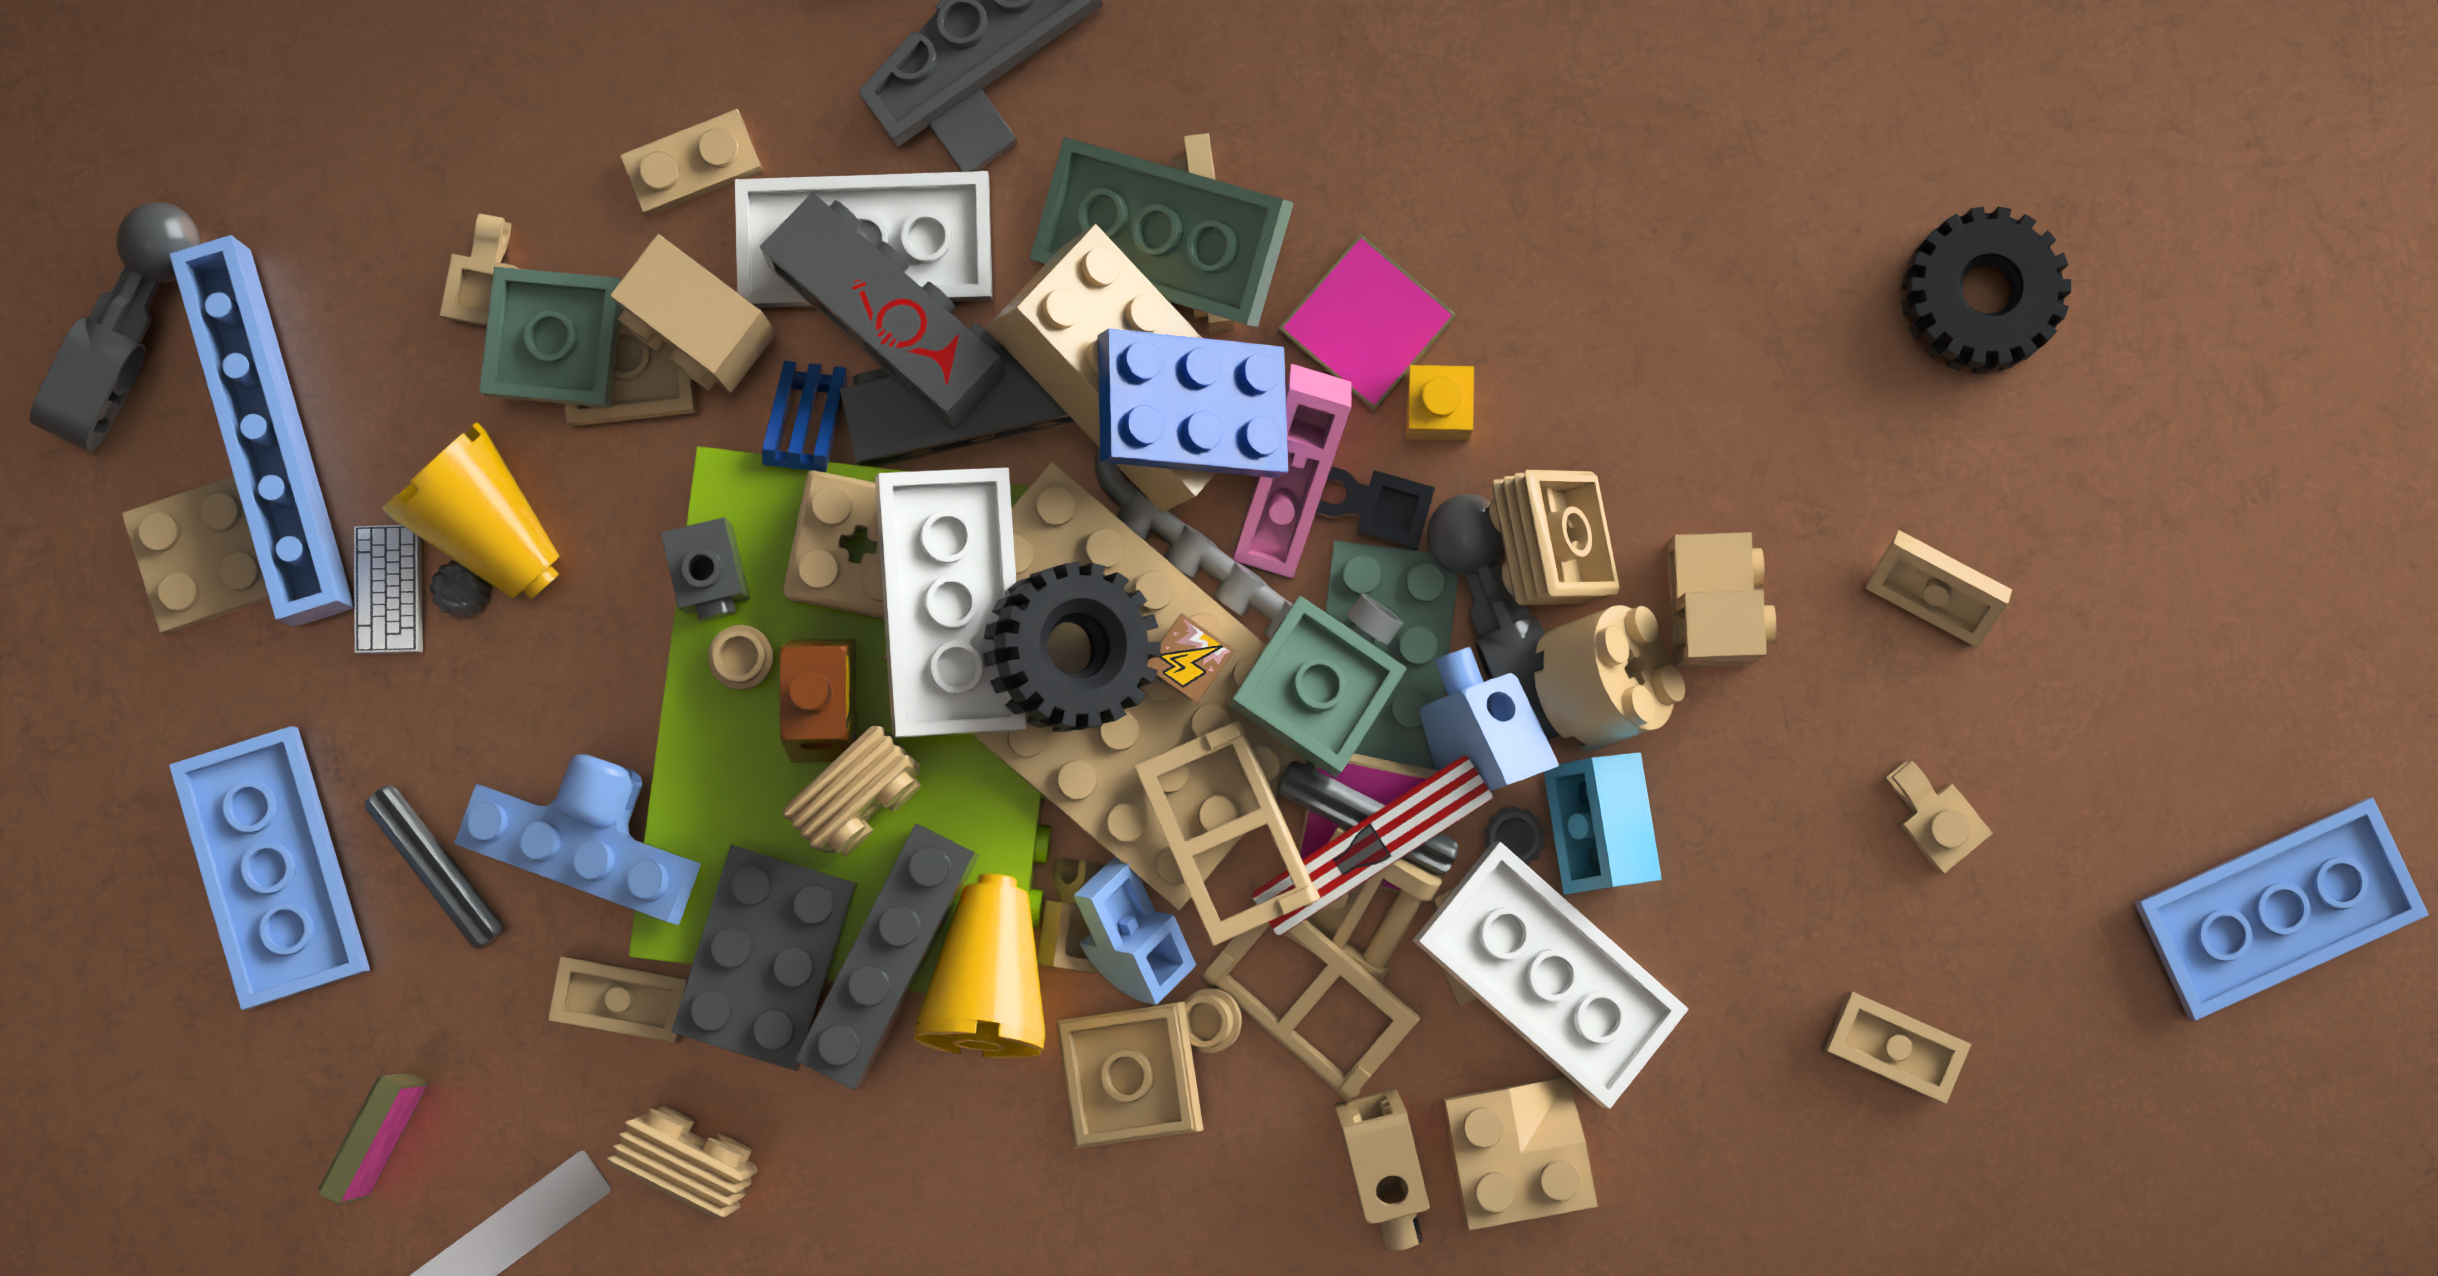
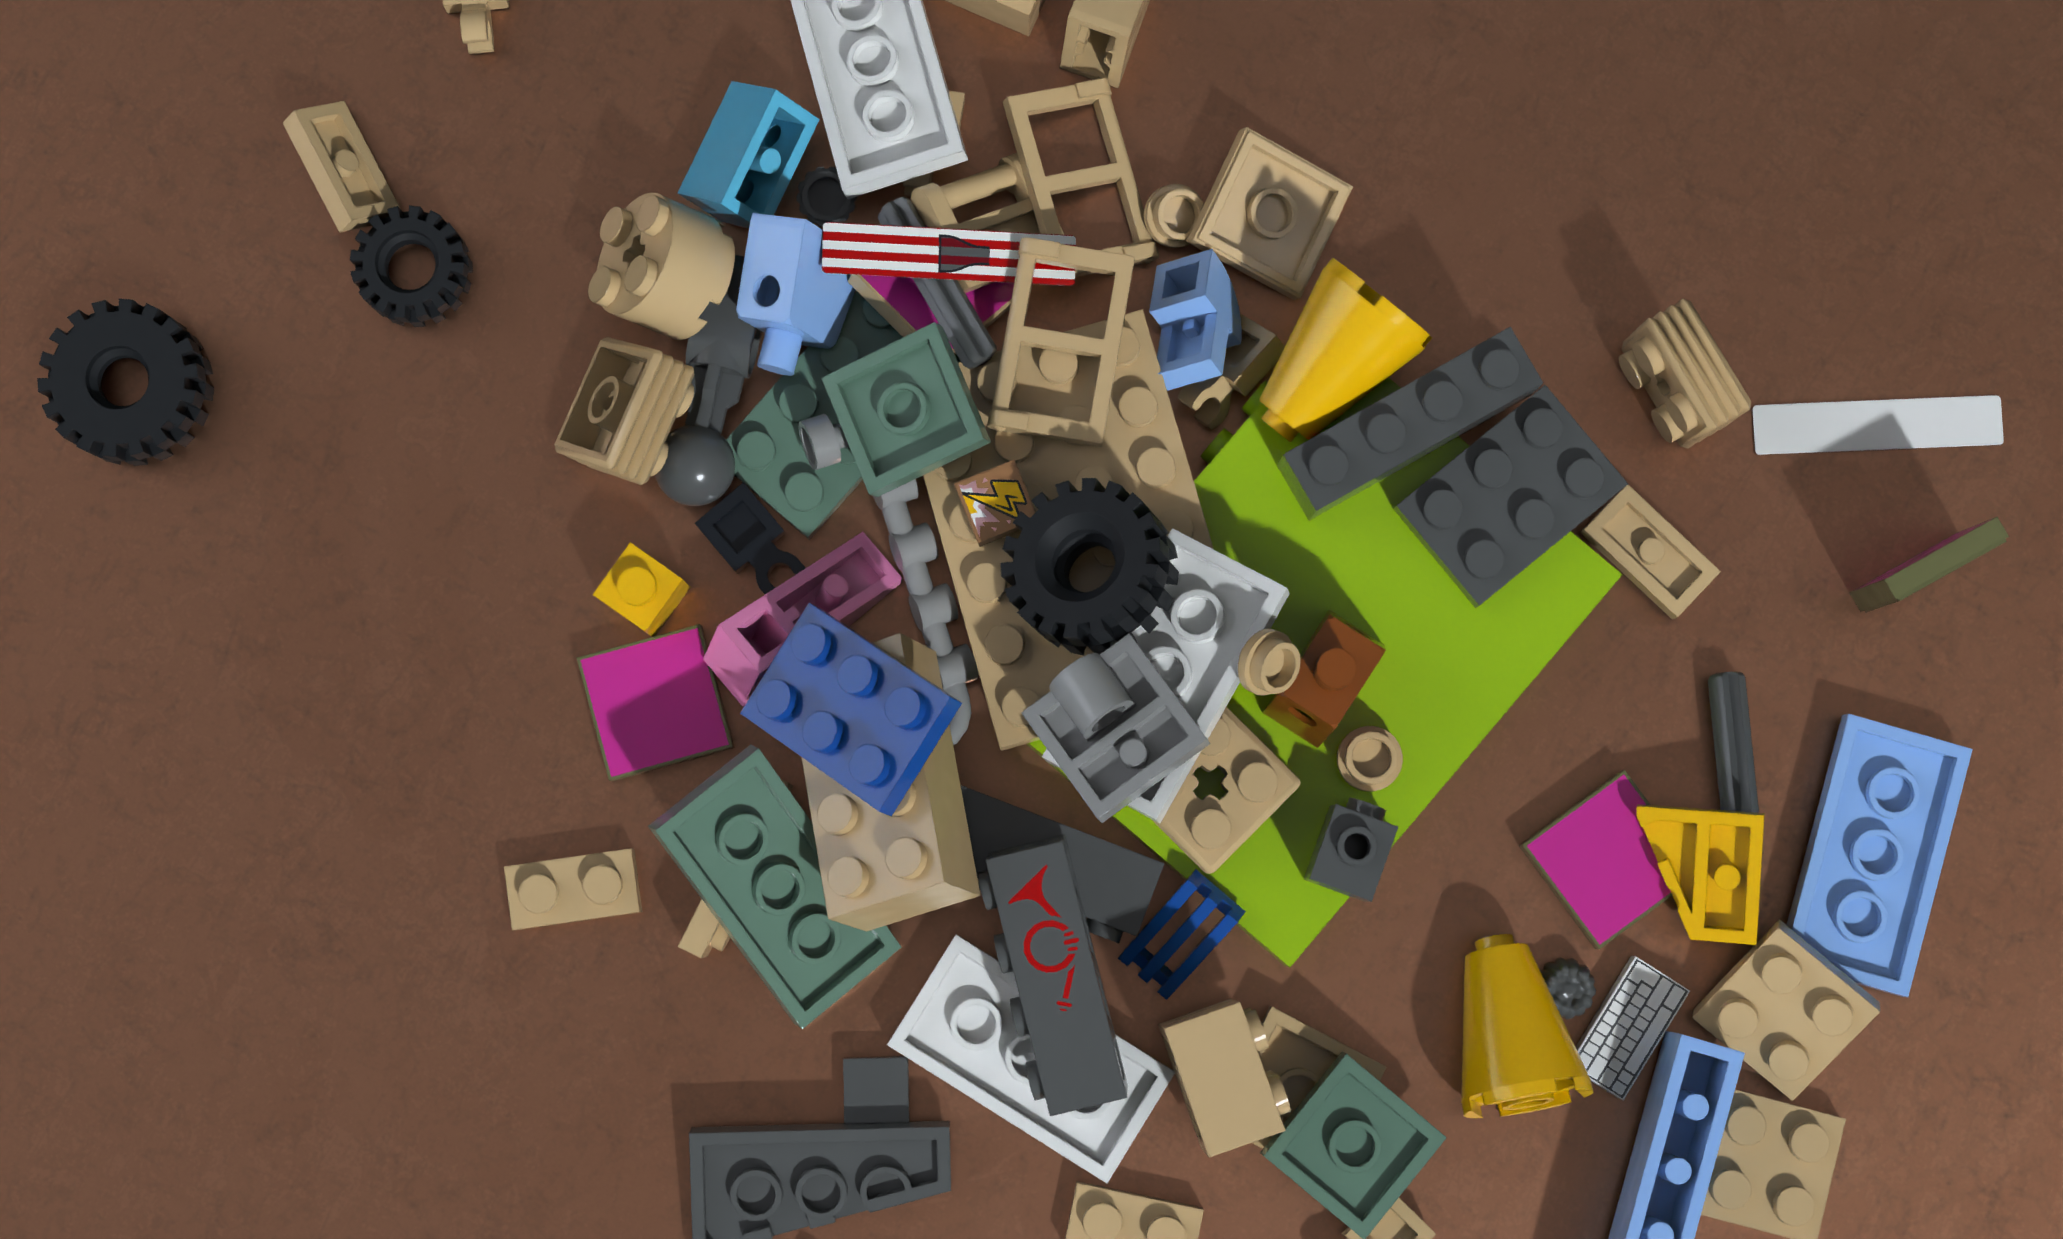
camera: 150 degrees left, 0 degrees up
light blue plate [454,754,701,925] -> none
tan brick [783,726,921,857] -> none
tan brick [1667,532,1777,668] -> none
none -> black tyre [350,205,473,327]
none -> tan plate [504,848,643,930]
none -> light grey plate [1021,633,1211,823]
none -> tan plate [1238,628,1301,696]
none -> dark pink tile [1519,770,1672,949]
none -> yellow wing [1636,804,1765,945]
none -> tan plate [1692,919,1880,1101]

